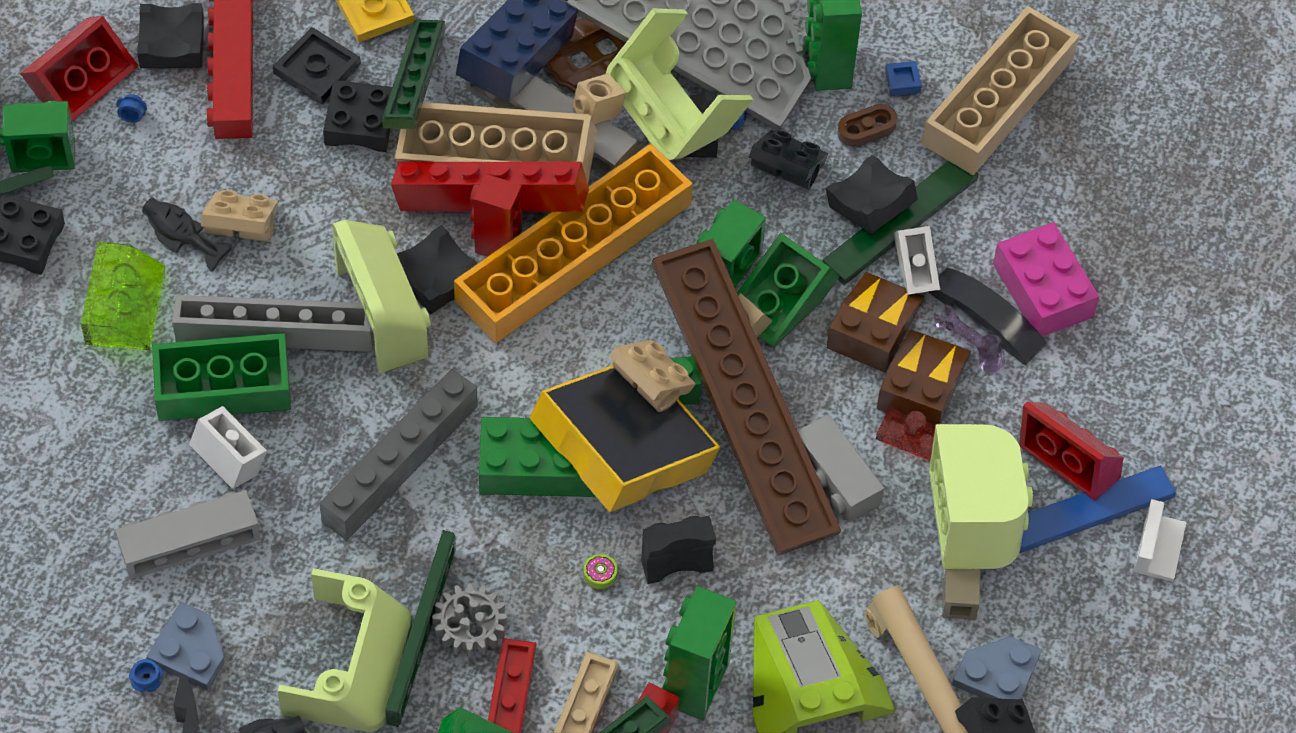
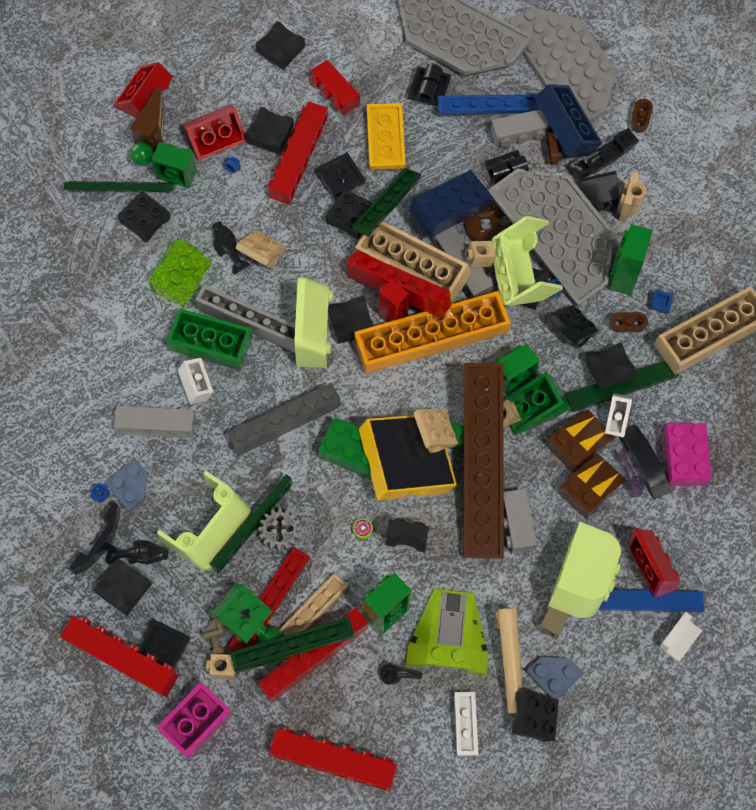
camera: 25 degrees right, 10 degrees up
clear red tile [876,407,936,461] -> none

